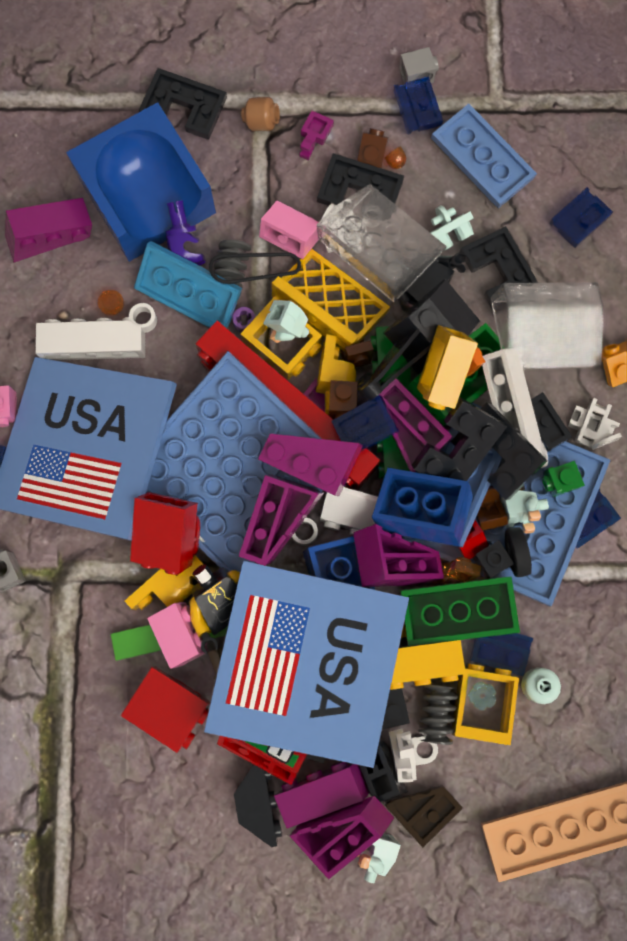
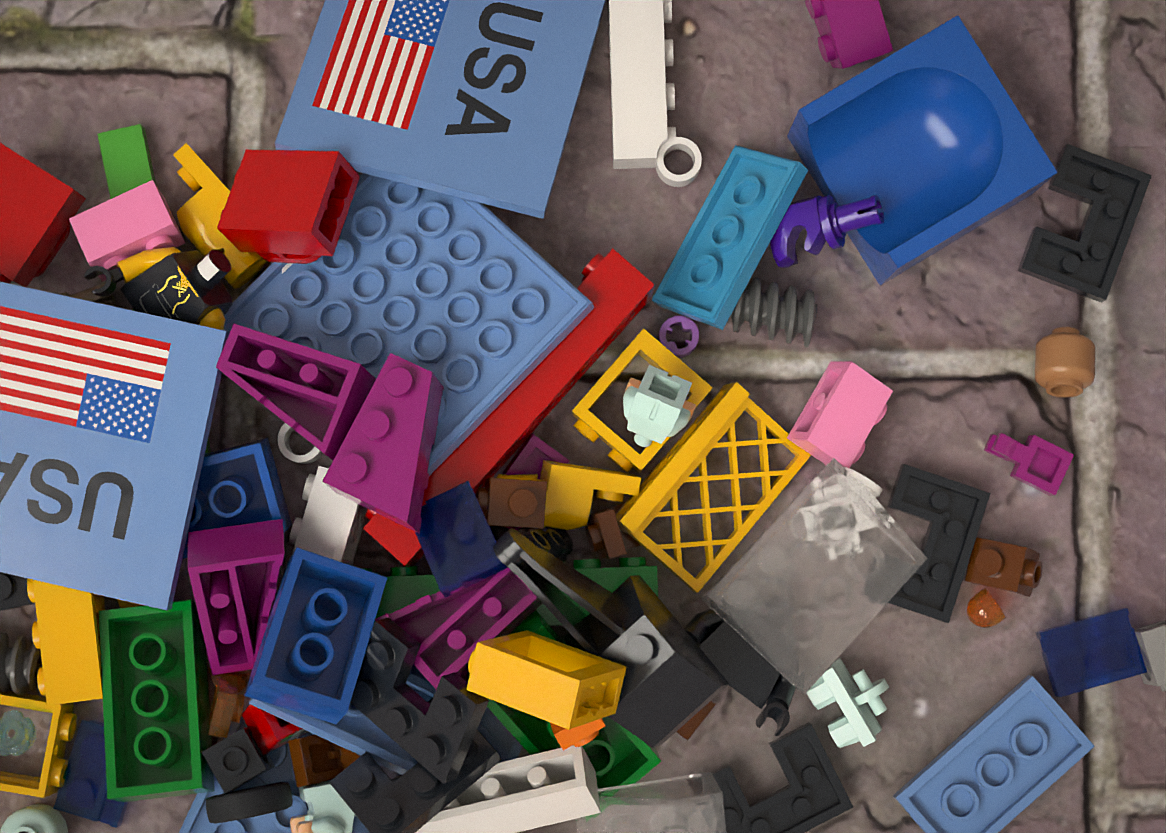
camera: 95 degrees right, 5 degrees up
clear orange plate [98,290,124,316] -> none
black piece [209,252,301,284] -> none

